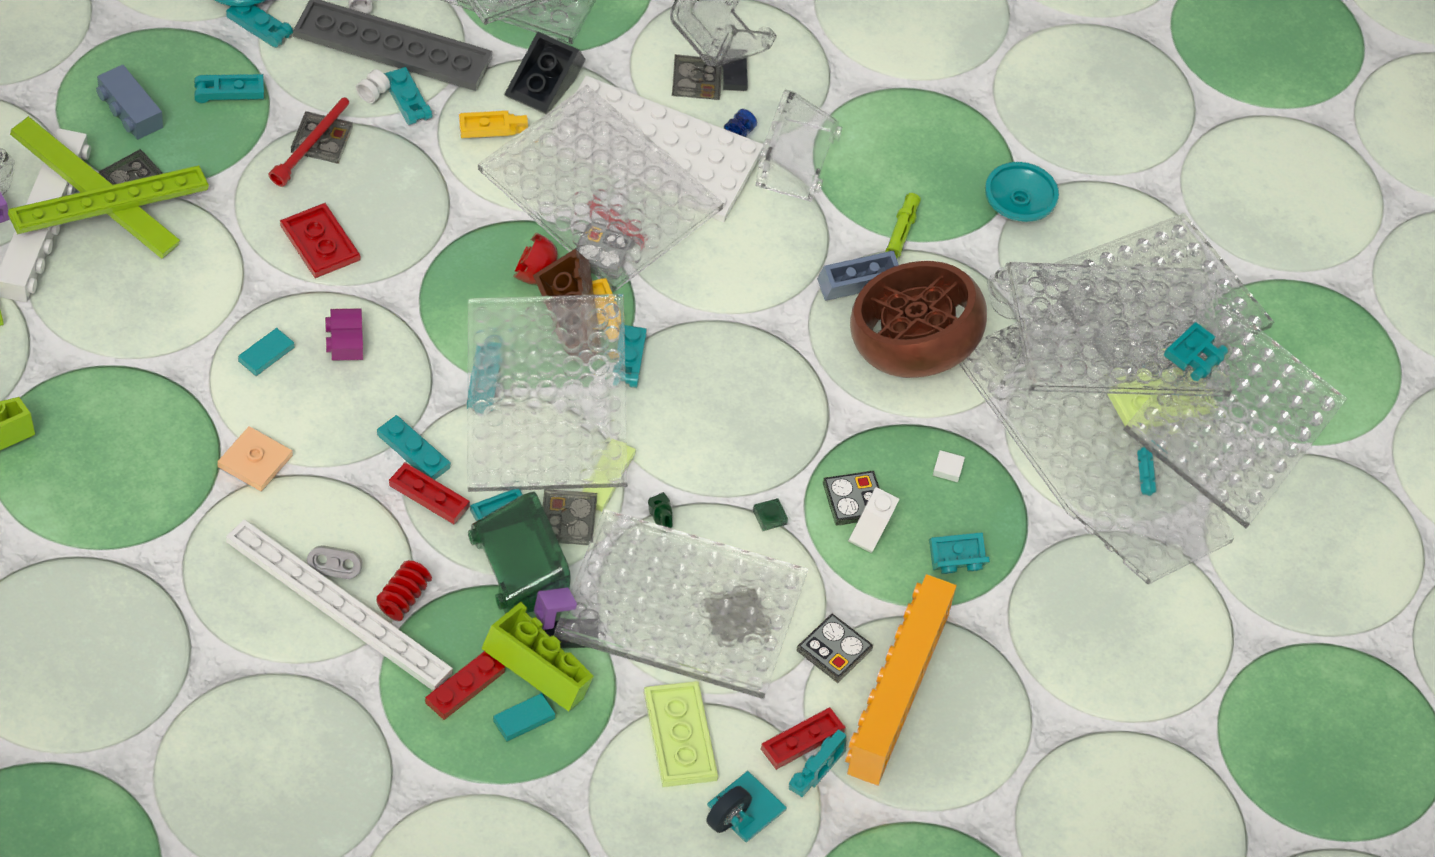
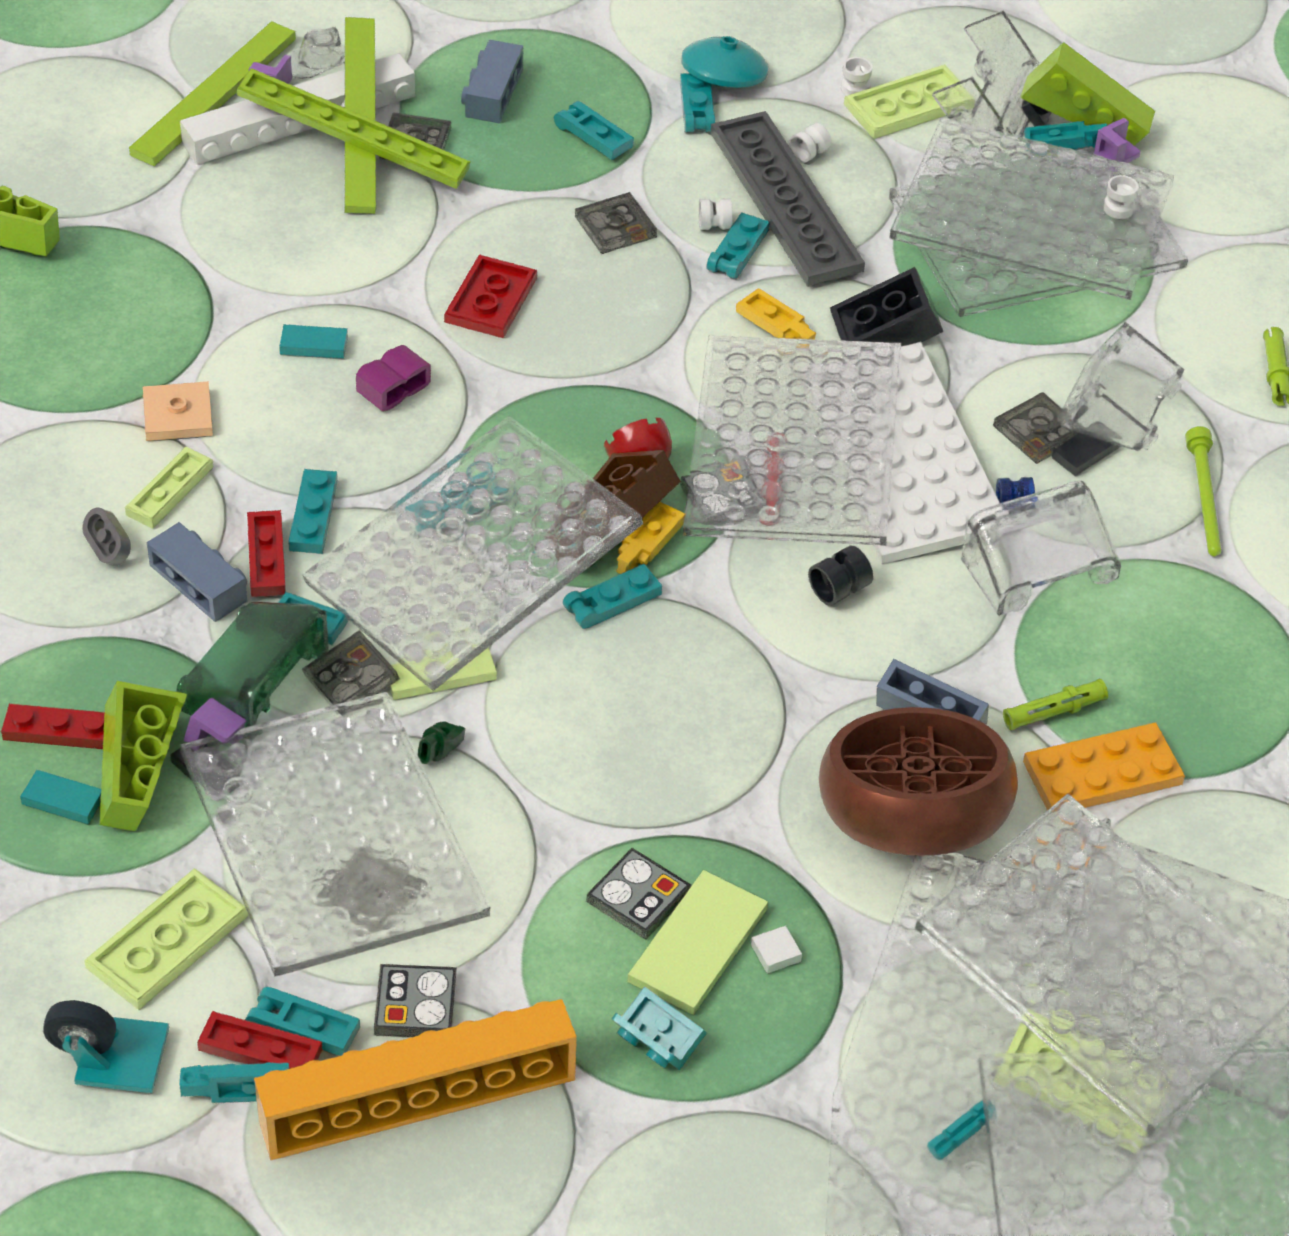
camera: 55 degrees right, 5 degrees down
white plate [226,519,453,691] -> none
red piece [268,97,349,187] -> none
red piece [376,560,432,621] -> none
clear green plate [753,498,788,531] -> none
white slope [848,487,899,553] -> none
teal dish [985,162,1059,222] -> none
teal plate [1163,322,1228,381] -> none
none -> yellowish green tile [125,447,214,529]
none -> sand blue brick [147,522,247,622]
none -> teal plate [245,987,360,1056]
none -> yellowish green tile [627,870,768,1015]
none -> black wheel [808,545,873,606]
none -> light orange plate [1023,722,1185,816]
none -> lime piece [1185,426,1221,557]

